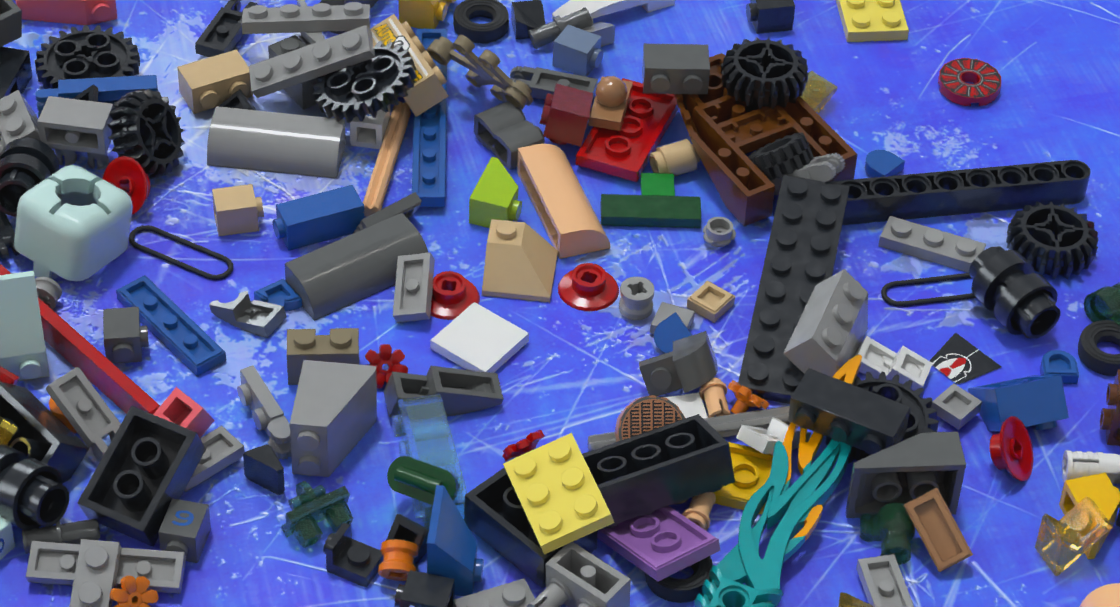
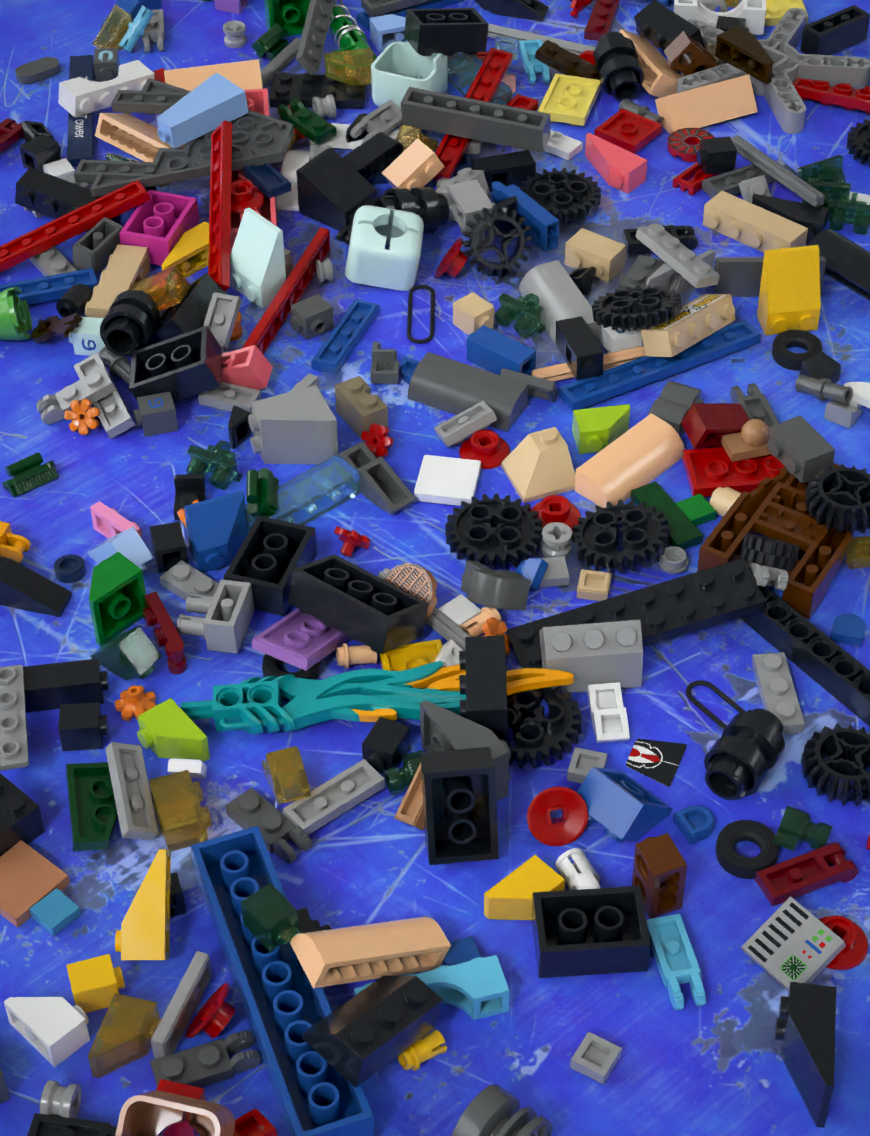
camera: 65 degrees right, 0 degrees up
light grey plate [249,25,375,98] -> none
dark tan plant [427,35,533,110] -> none
light yellow plate [503,433,614,554] -> none
sand blue brick [552,25,604,77] -> none
clear yellow slope [1035,496,1113,576] -> none
none -> black brick [362,717,410,776]
none -> black brick [420,747,499,865]
none -> black gear [445,493,543,570]
none -> clear green hips [494,293,545,339]
none -> black brick [556,316,604,380]
none -> black gear [572,499,671,574]

